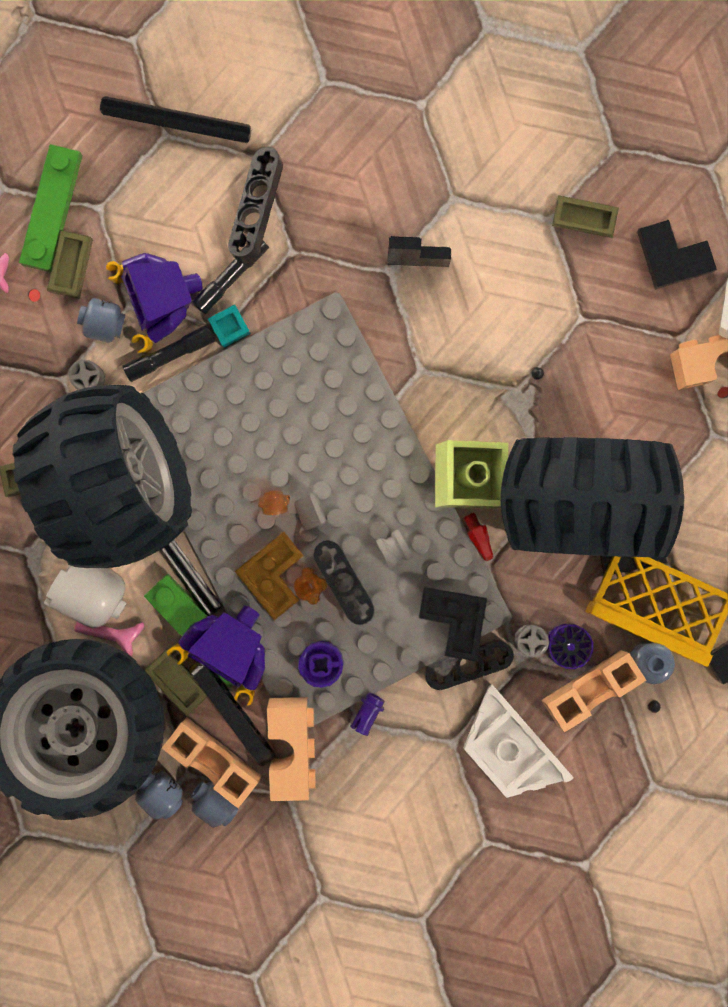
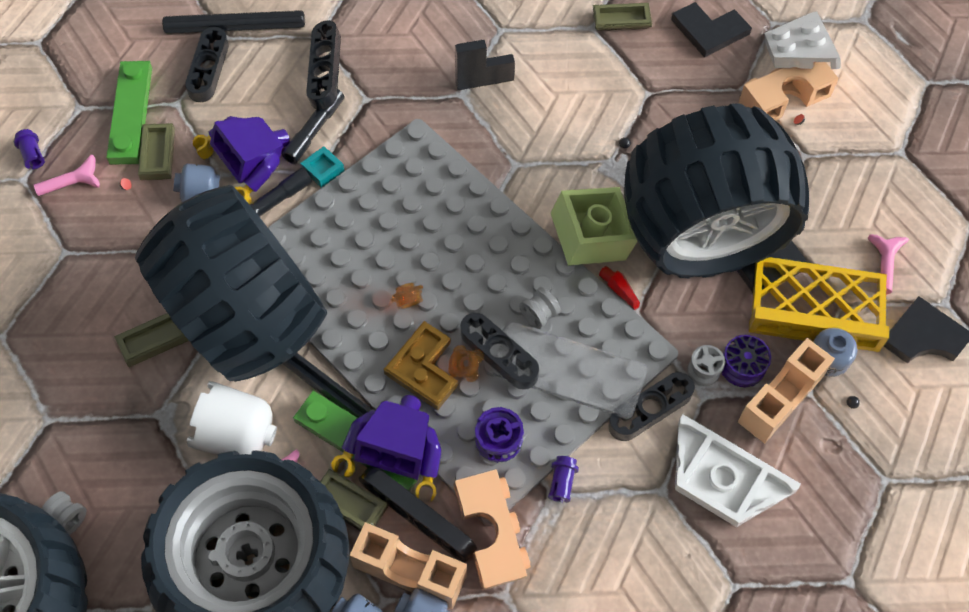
camera: 15 degrees left, 25 degrees down
light grey slope [295,492,327,531] -> none
black tile [418,587,487,662] -> none
none -> black beam [185,27,229,102]

